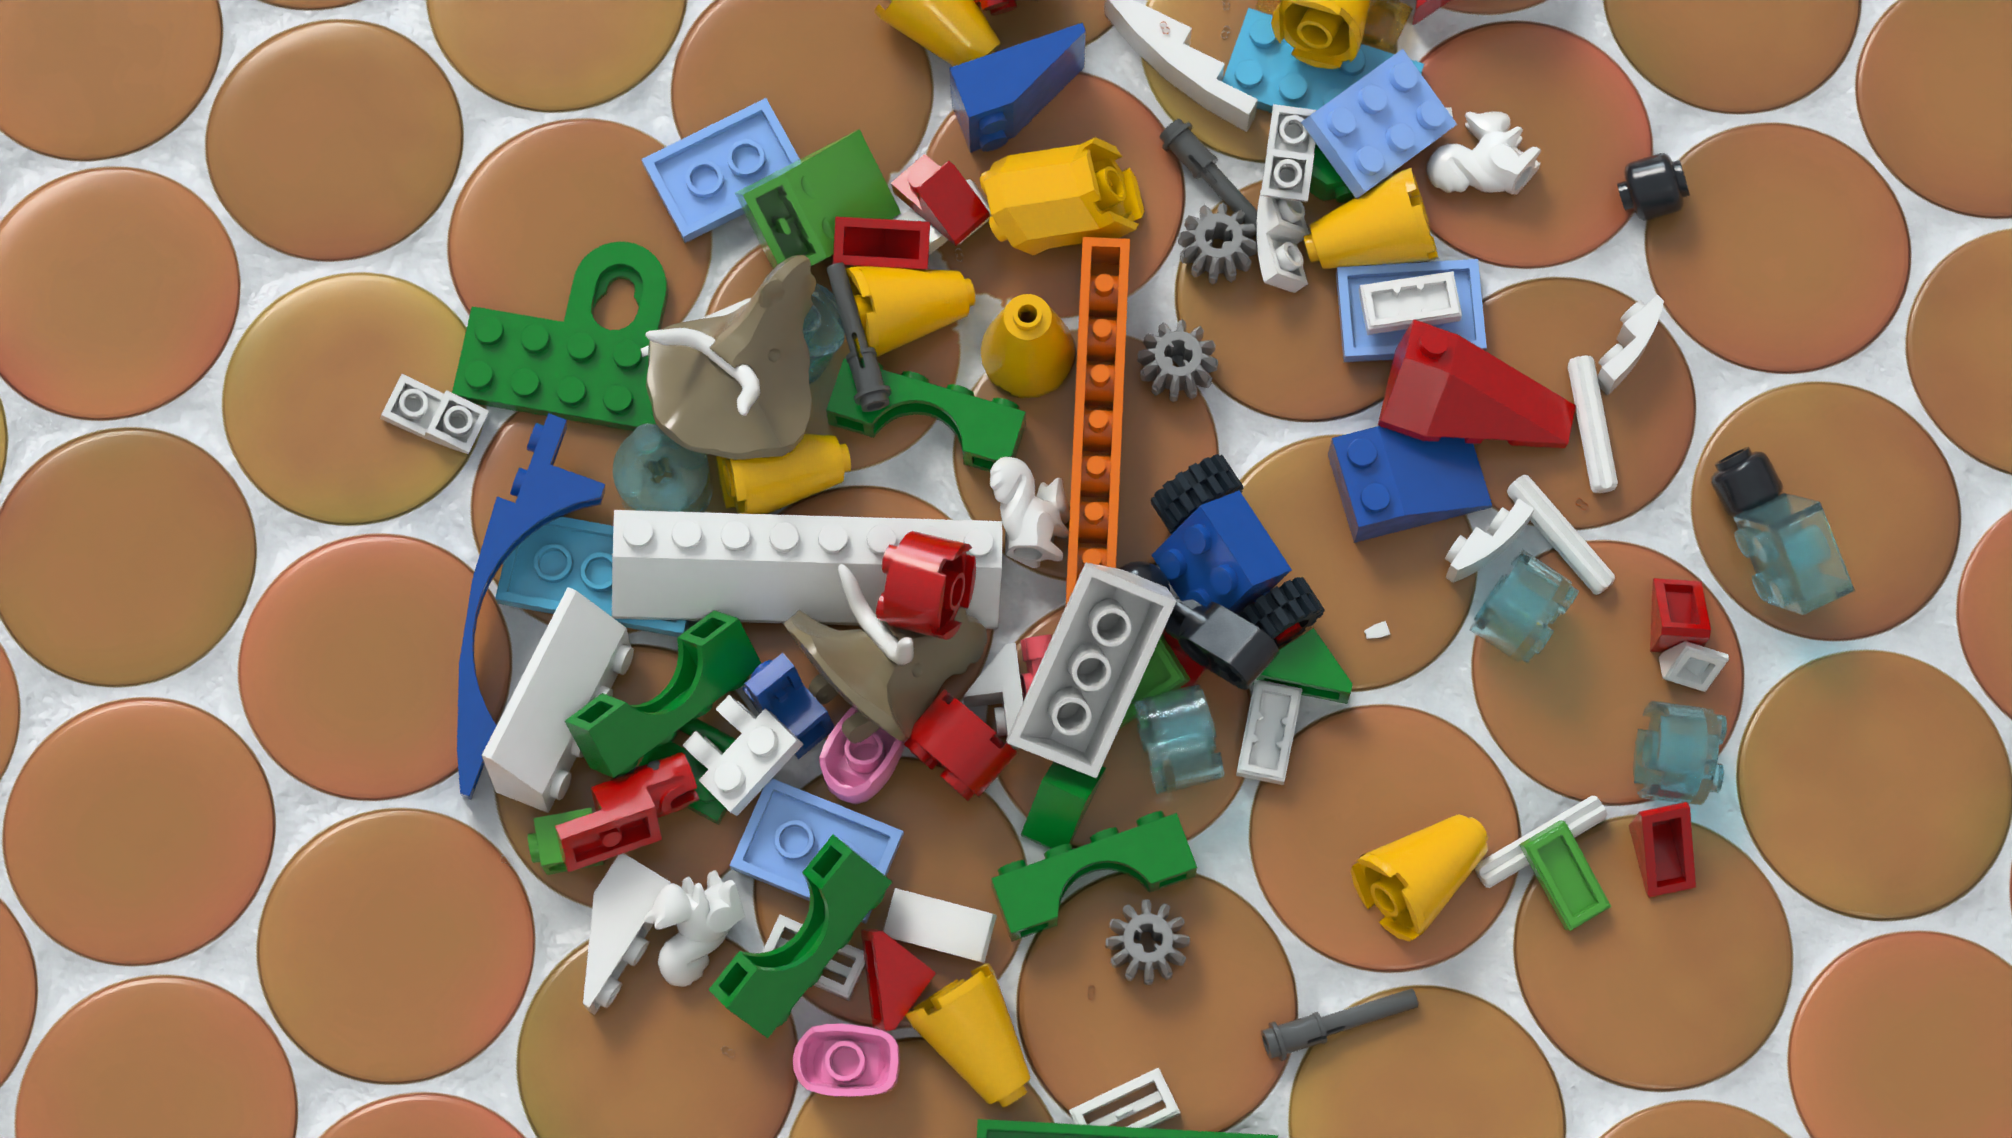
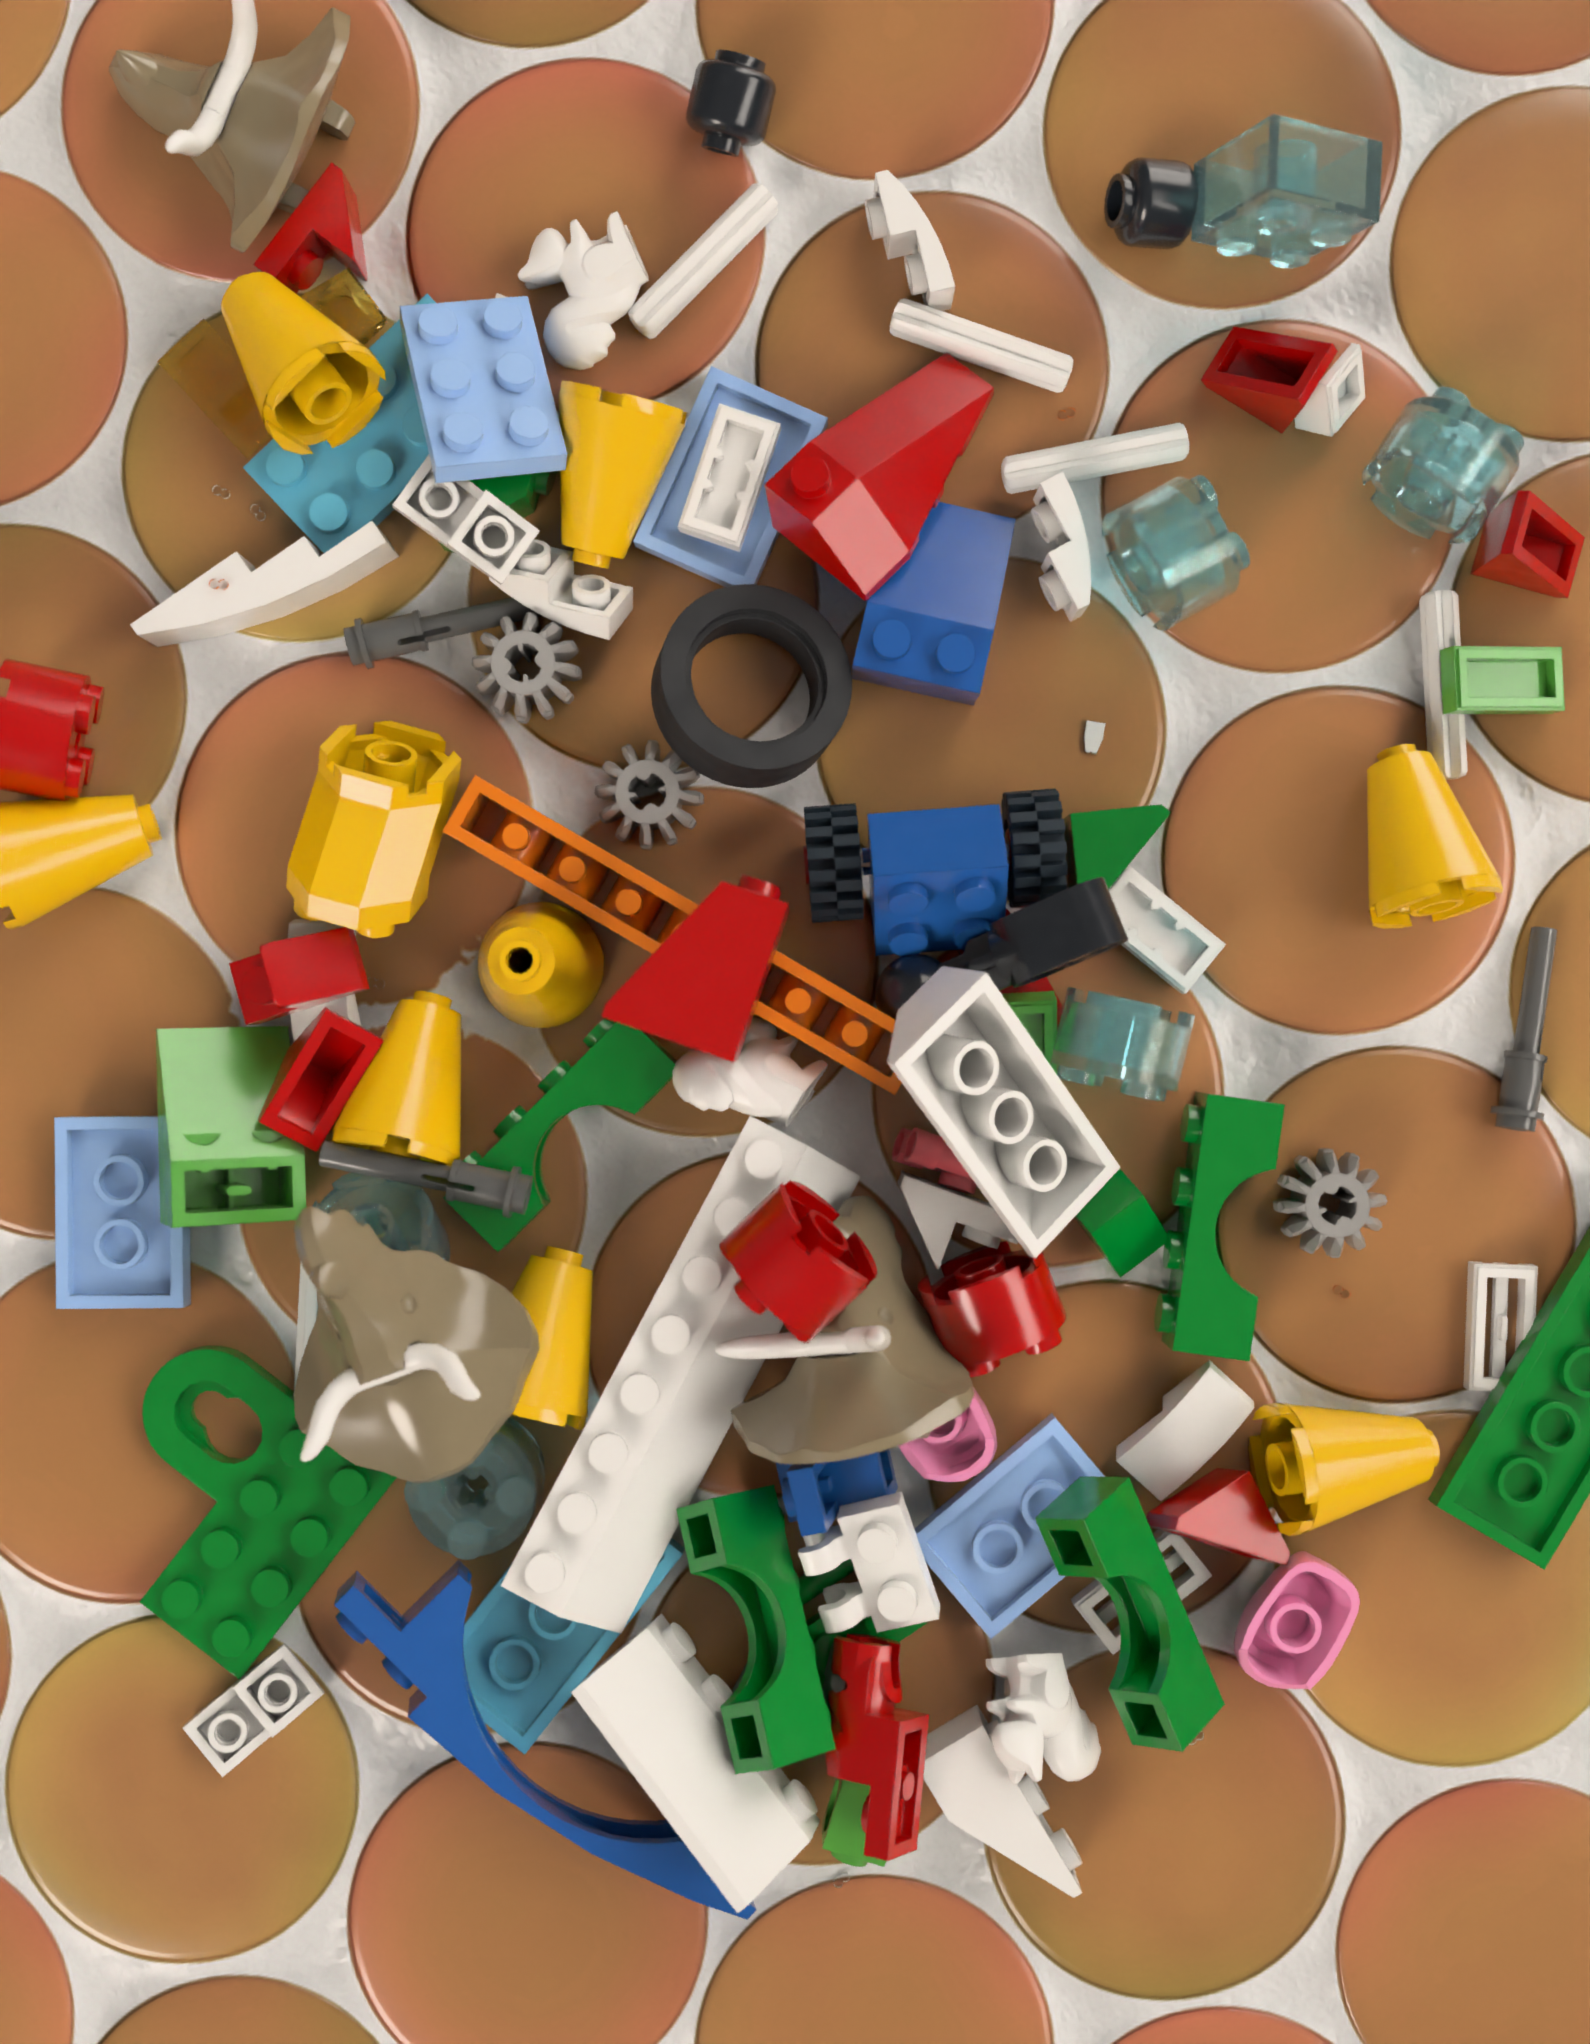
camera: 70 degrees left, 15 degrees up
blue slope [949,23,1086,153] -> none
none -> red slope [601,874,790,1062]
none -> white axle [628,183,778,339]
none -> black tyre [651,584,852,788]

